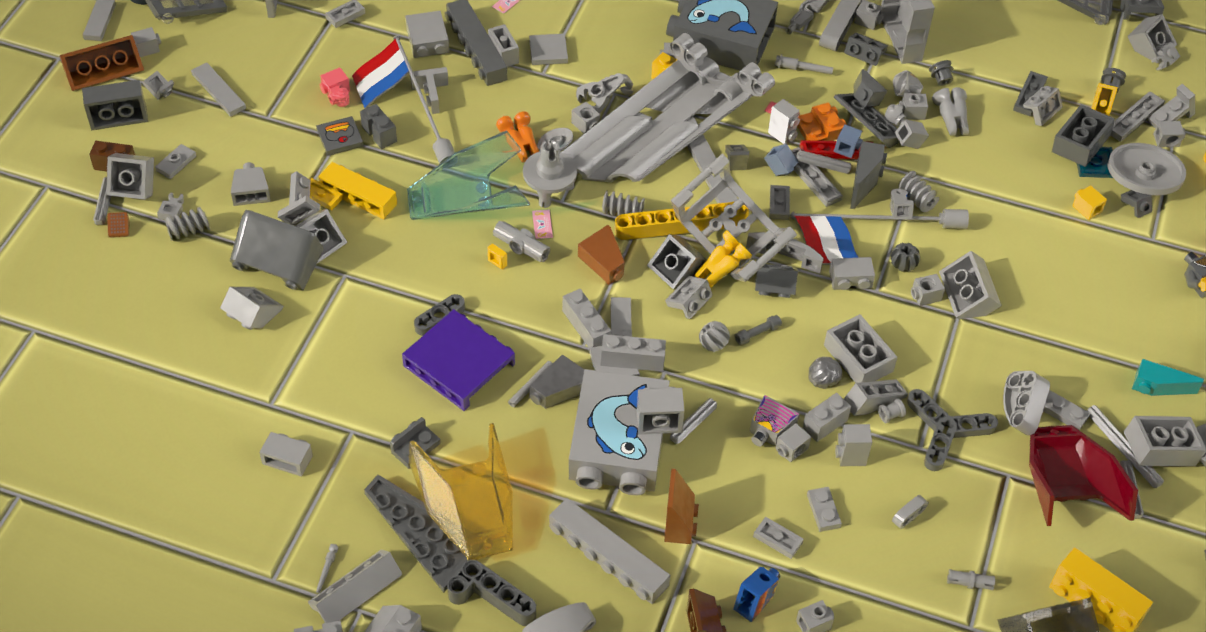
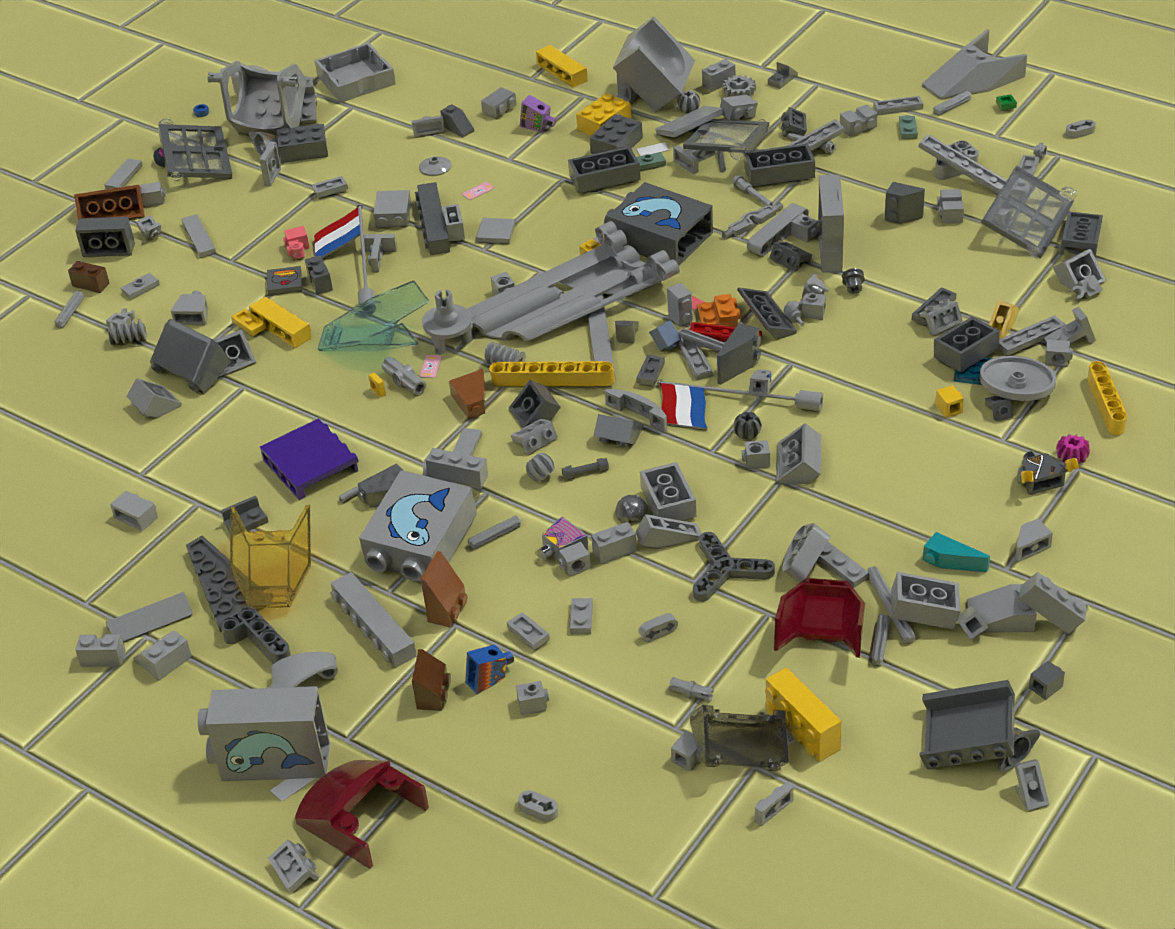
camera: 20 degrees right, 10 degrees down
light grey brick [107,153,154,199] -> none
dark orange slope [107,212,130,237] -> none
light grey bracket [278,171,320,225] -> none
light grey piece [316,544,338,593] -> none
dark grey beam [414,294,465,336] -> none
orange piece [496,111,539,163] -> none
light grey dish [537,128,573,151] -> none
light grey brick [562,289,611,348] -> none
light grey animal [576,73,634,113] -> none
light grey brick [637,387,684,434] -> none
light grey windscreen [671,154,797,282] -> none
yellow piece [694,230,753,288] -> none
light grey pin [775,54,833,74] -> none
light grey brick [829,257,875,290] -> none
sand blue brick [834,124,863,158] -> none
light grey brick [835,424,872,466] -> none
dark grey slope [854,69,887,107] -> none
light grey bush [878,399,906,423] -> none
light grey brick [895,119,929,149] -> none
light grey piece [899,171,939,212] -> none
light grey piece [932,87,969,136] -> none
dark grey piece [1101,68,1126,93] -> none

